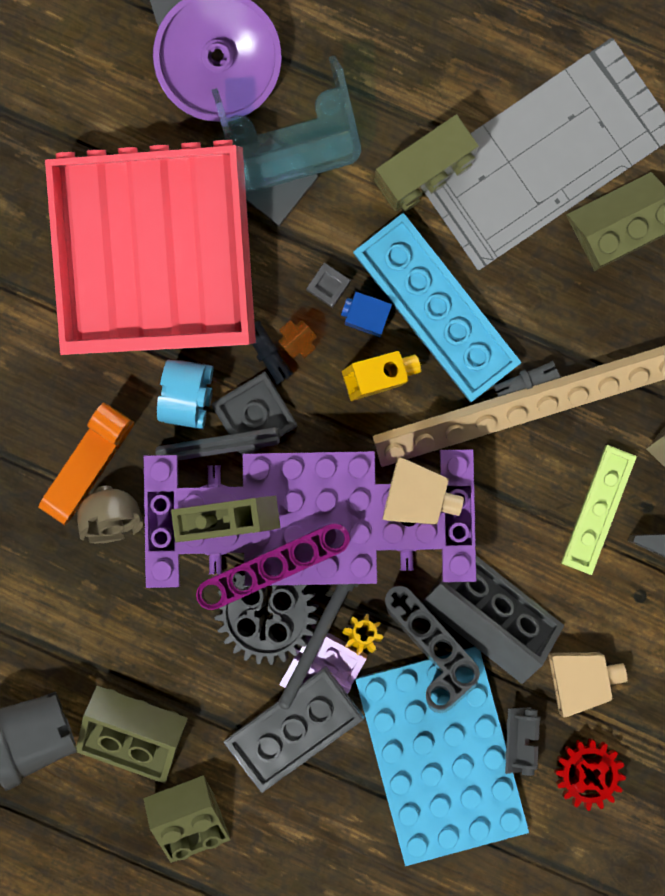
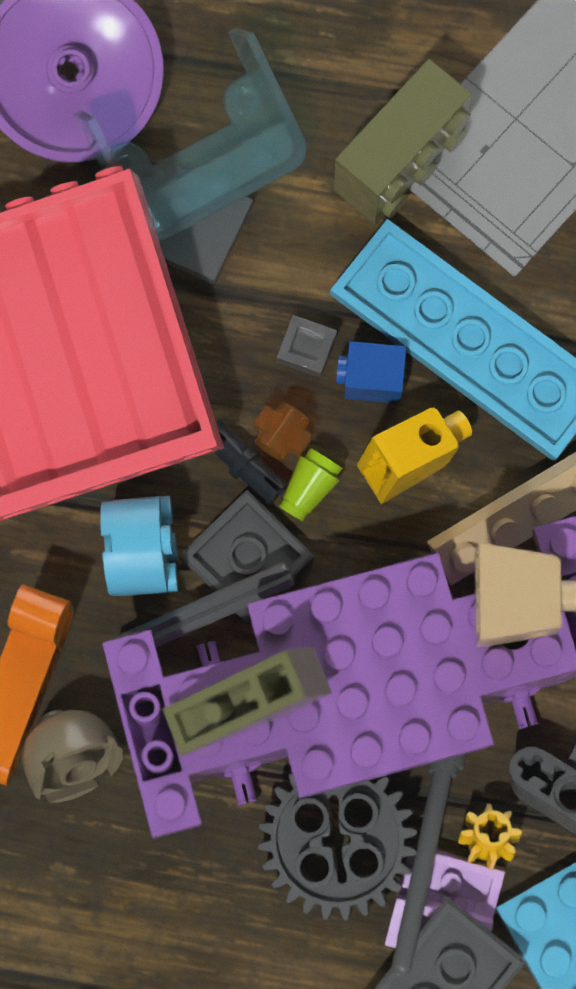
camera: 10 degrees left, 10 degrees down
magenta beam [196,523,350,610] -> none
none -> lime cone [279,448,342,522]

